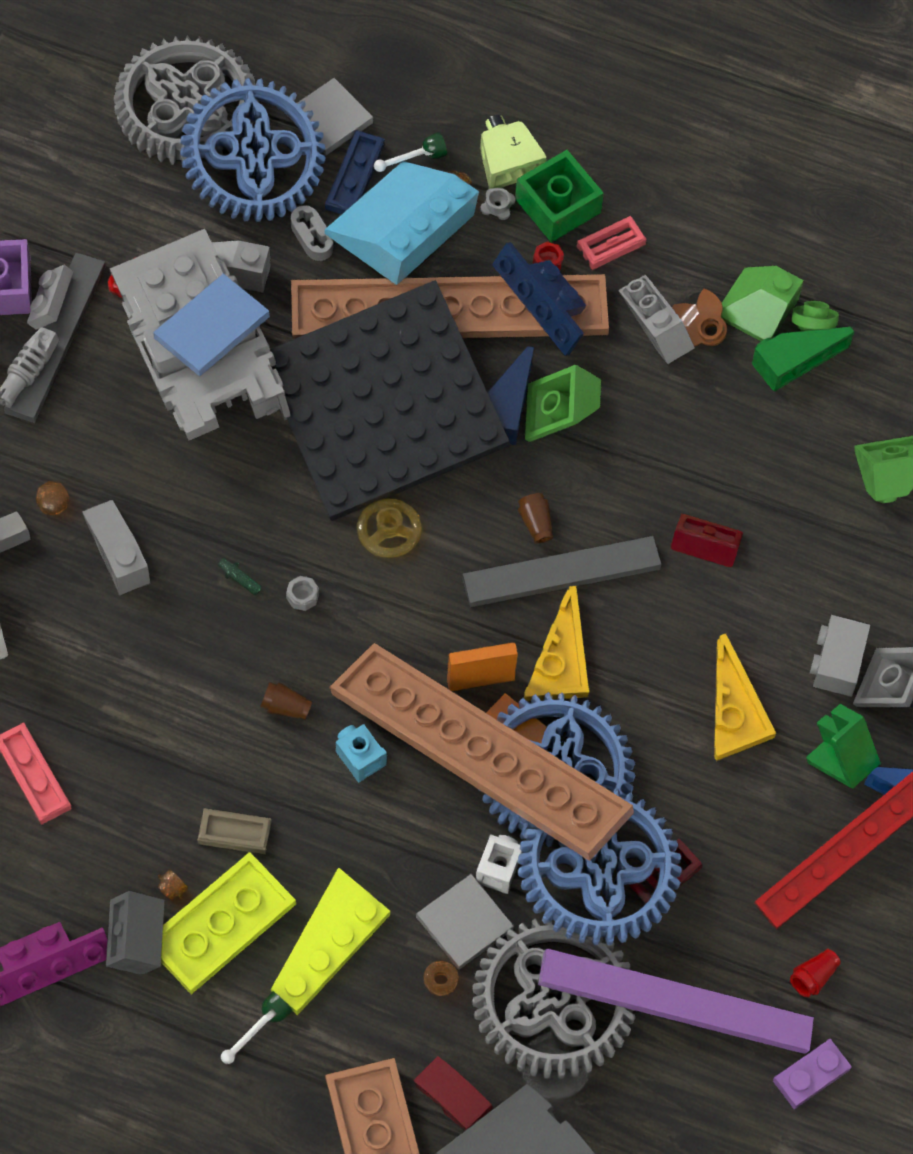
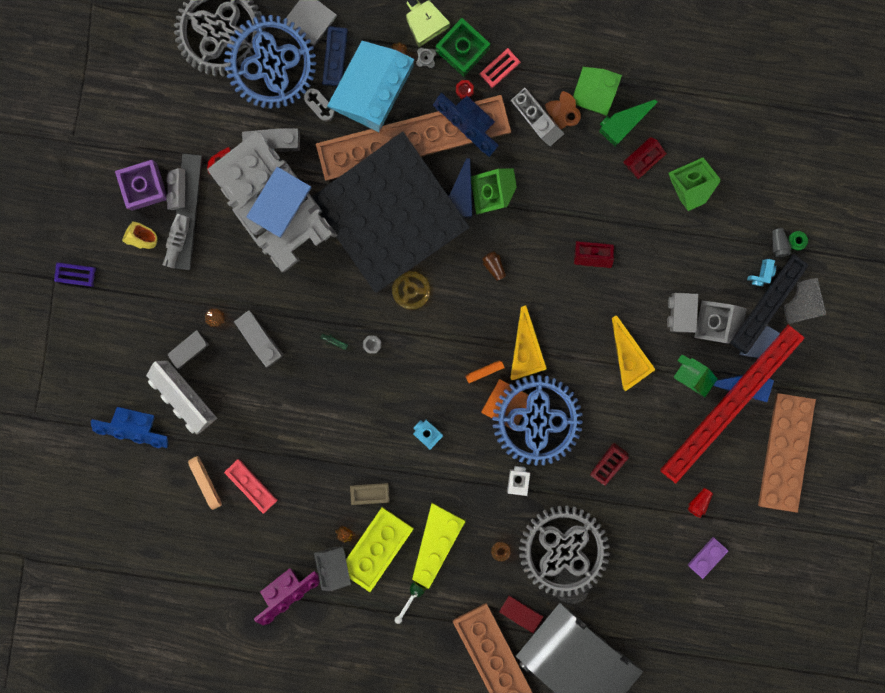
camera: 15 degrees left, 25 degrees up
reddish brown cone [260,682,312,720] -> none
nougat plate [330,643,634,861] -> none
hinge [374,132,447,172] -> none
light grey tile [416,874,514,970] -> none
dark grey tile [462,536,661,607] -> none
medium blue gear [518,786,682,946] -> none
medium lavender tile [538,949,814,1054] -> none
bright green plate [791,301,839,331] -> none
none -> dark red slope [623,137,667,179]

